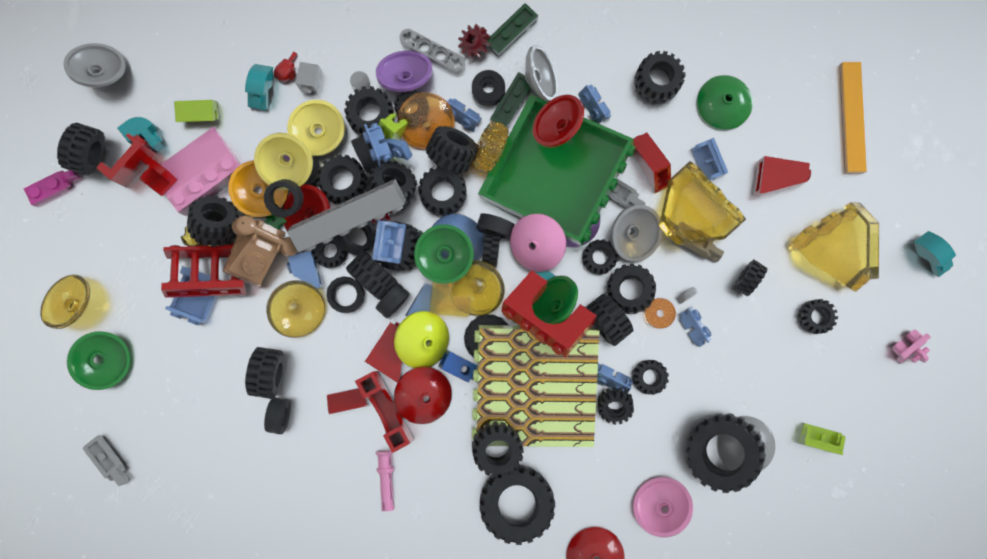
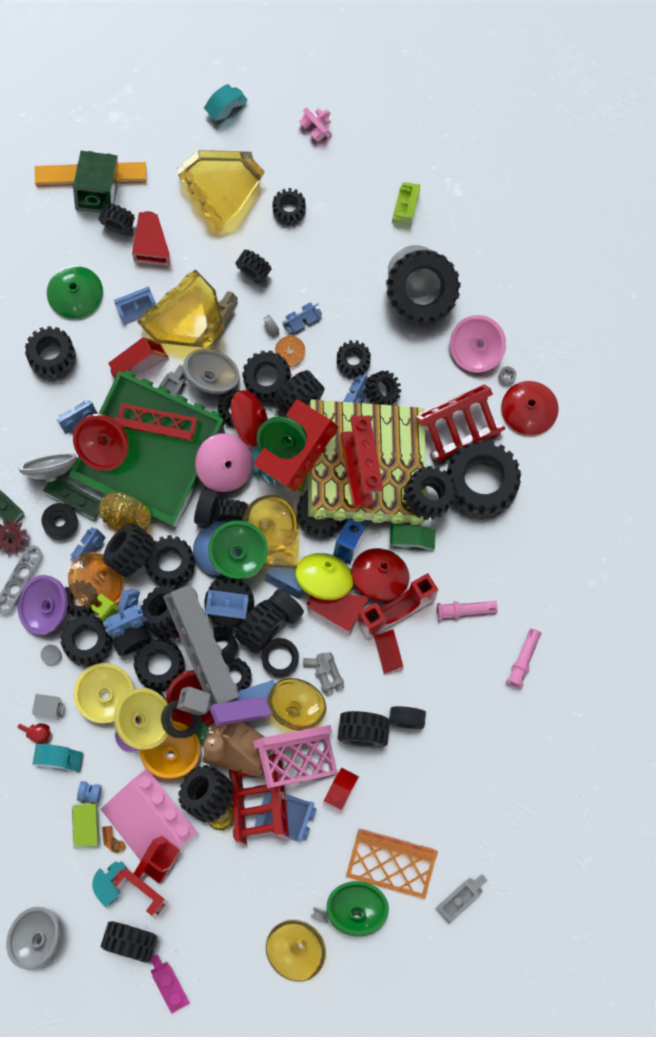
camera: 90 degrees left, 10 degrees down
none -> dark green slope [73,150,118,212]
none -> medium blue wheel [77,781,102,805]
none -> black tyre [98,203,135,234]
none -> clear orange arm [102,826,125,853]
none -> red fence [114,403,198,442]
none -> light grey brick [177,687,211,716]
none -> medium lavender tile [210,697,272,726]
none -> red dish [231,390,268,447]
none -> bright pink fence [253,725,338,788]
none -> light grey piece [303,652,345,695]
none -> light grey bush [310,907,328,923]
none -> red slope [323,767,359,813]
none -> red fence [340,415,384,508]
none -> clear orange fence [346,828,438,899]
none -> green slope [390,525,436,551]
none -> red fence [415,384,506,461]
none -> light grey bush [498,366,517,385]
none -> bright pink pin [506,628,542,689]

